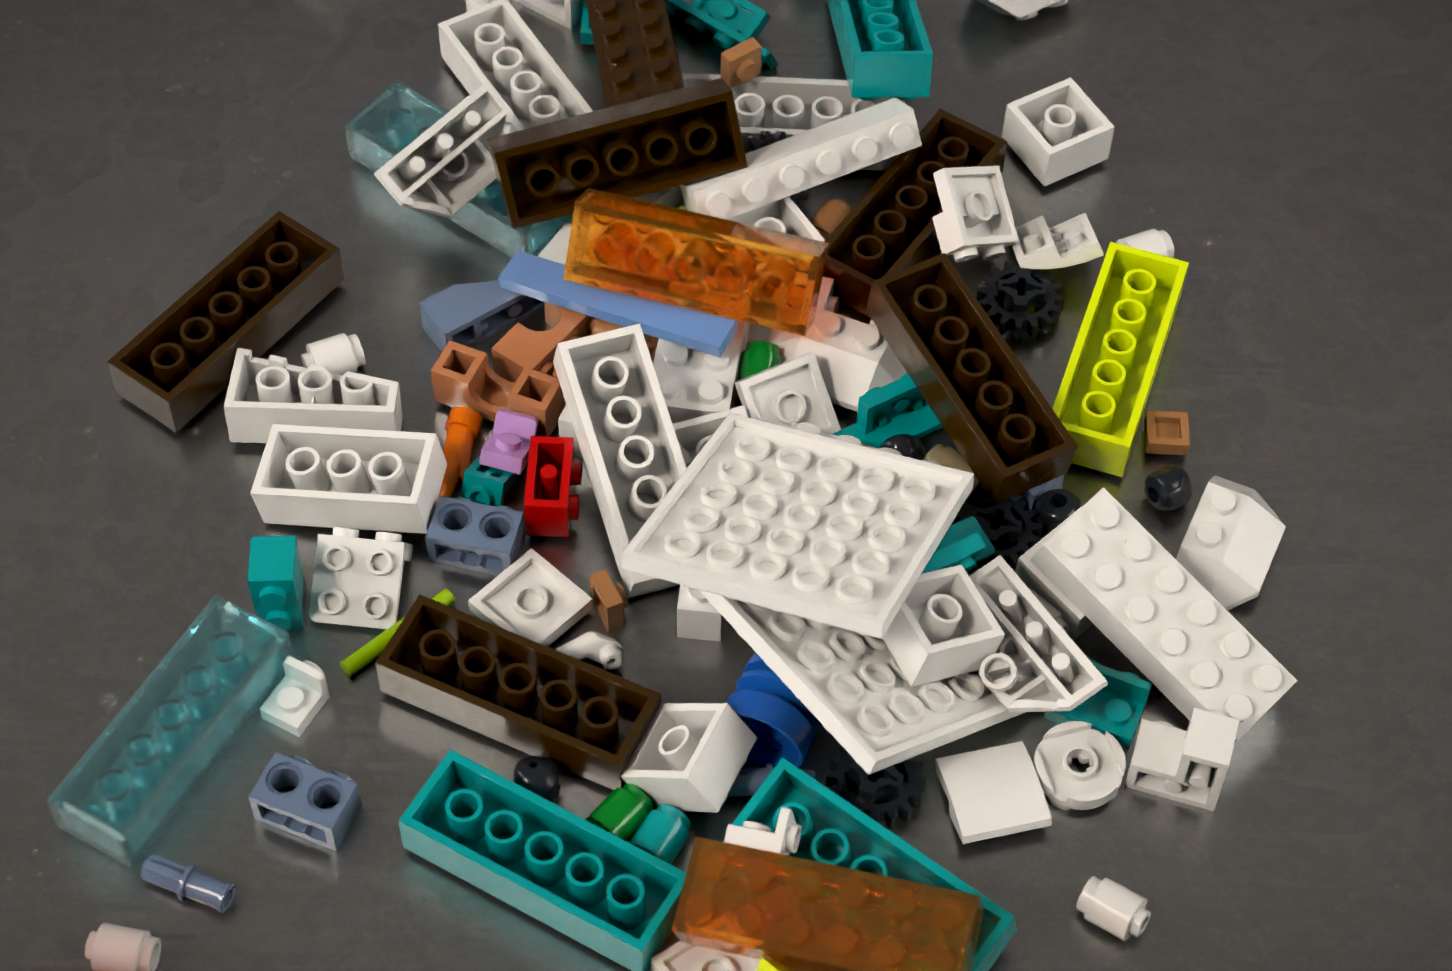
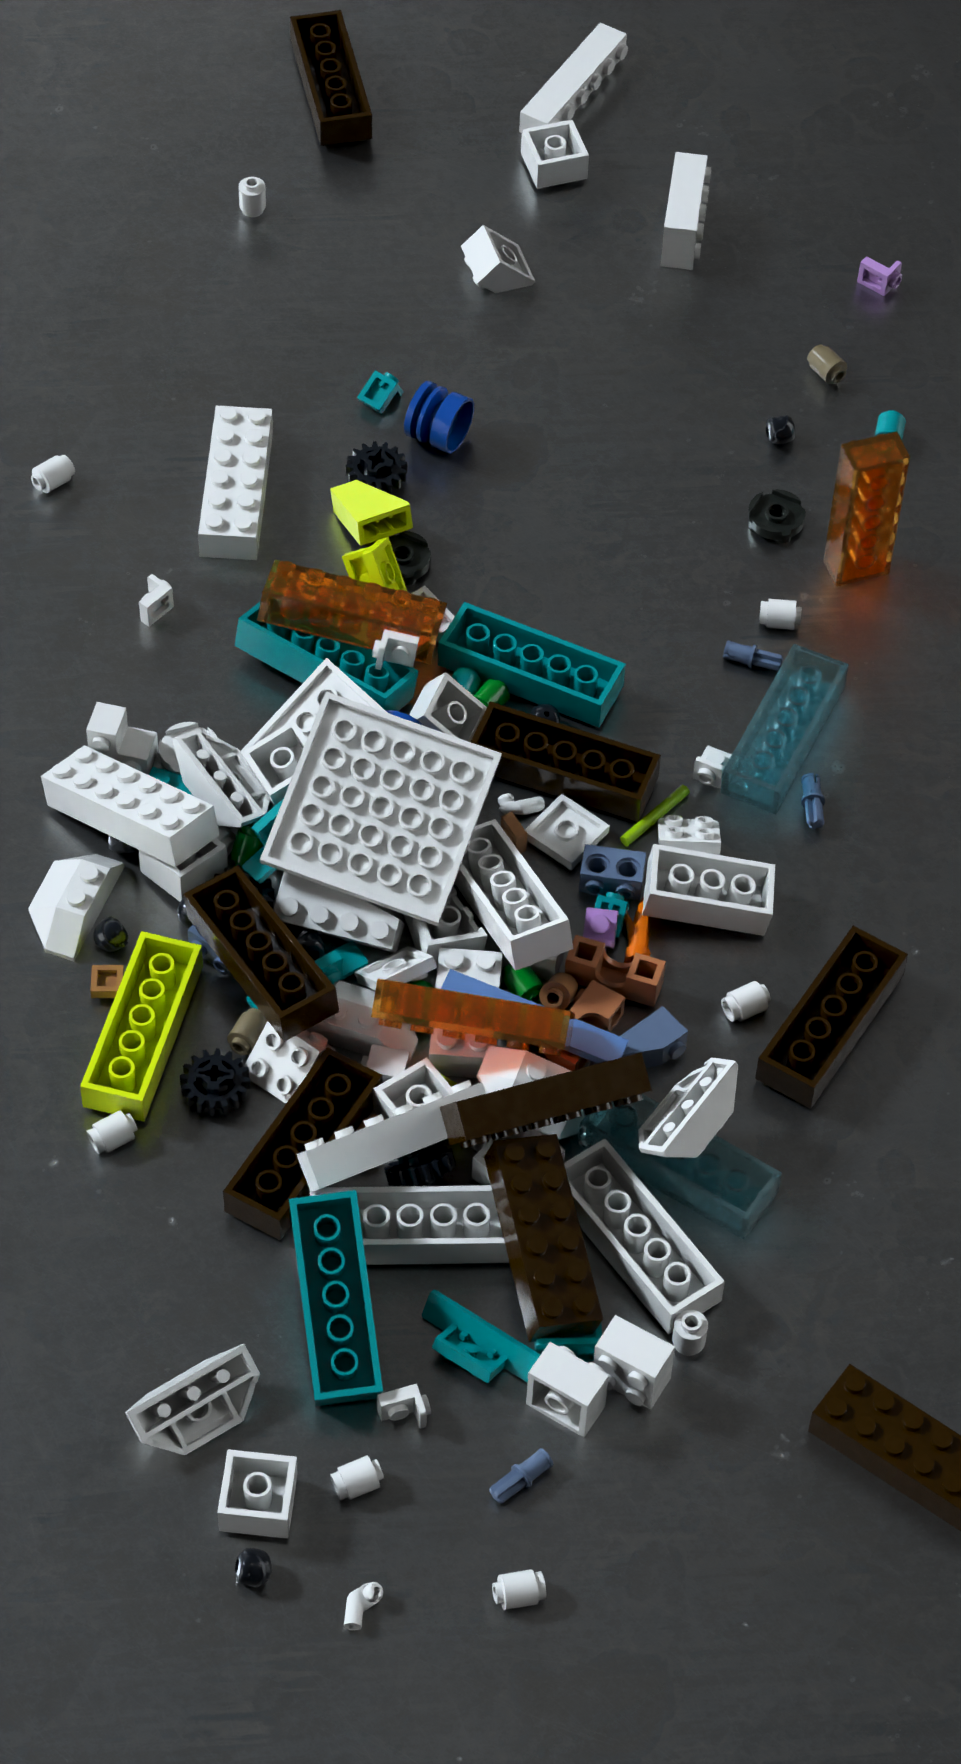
camera: 175 degrees right, 0 degrees up
white wedge [224,347,403,443] -> none
teal brick [248,536,306,632] -> none
sand blue brick [248,752,362,851] -> none
red brick [524,436,583,537] -> none
medium nougat plate [720,37,762,89] -> none
white plate [932,166,1019,262] -> none
white slope [935,741,1052,844] -> none
white hinge [980,653,1018,692] -> none
white brick [1002,77,1115,187] -> none
white slope [1012,213,1104,269] -> none
white brick [1076,876,1151,941] -> none
none -> sand blue axle [801,773,825,829]

